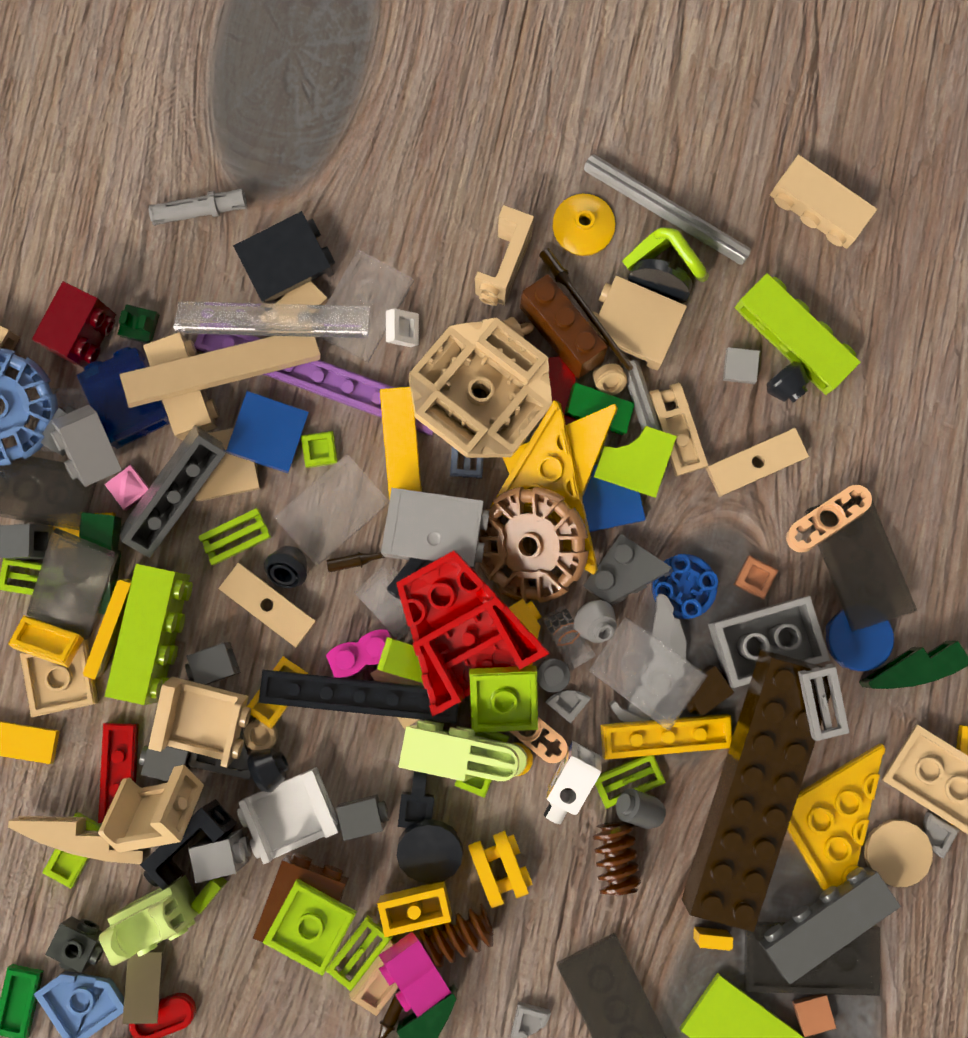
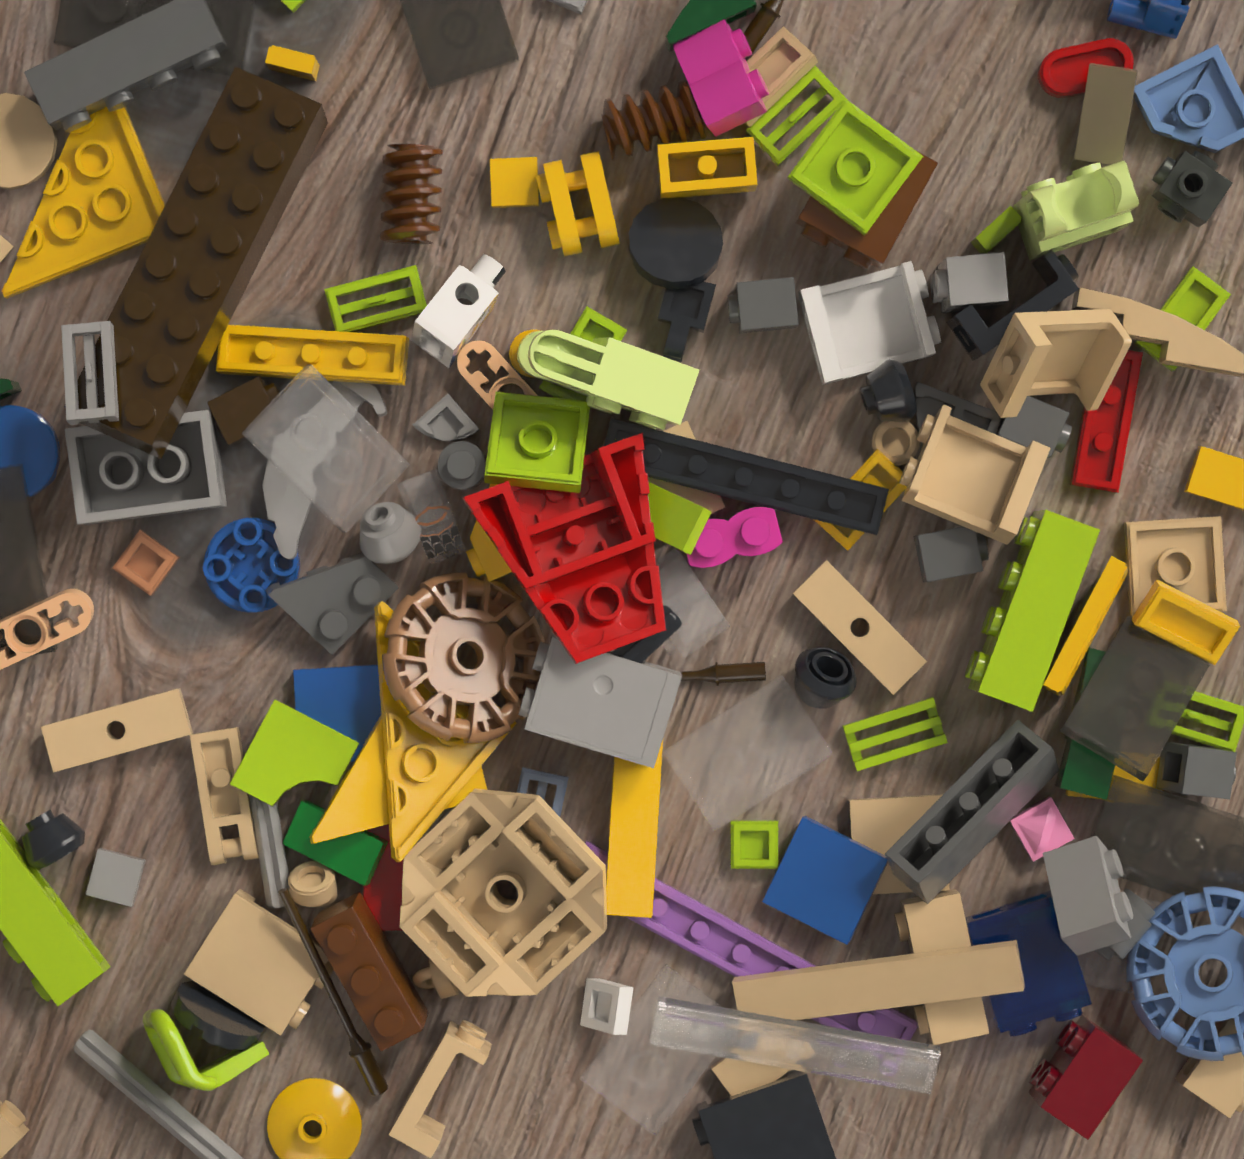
camera: 175 degrees left, 5 degrees up
dark green tile [117,304,160,344] -> none
dark grey brick [616,788,666,829] -> none
none -> yellow tile [490,157,539,208]

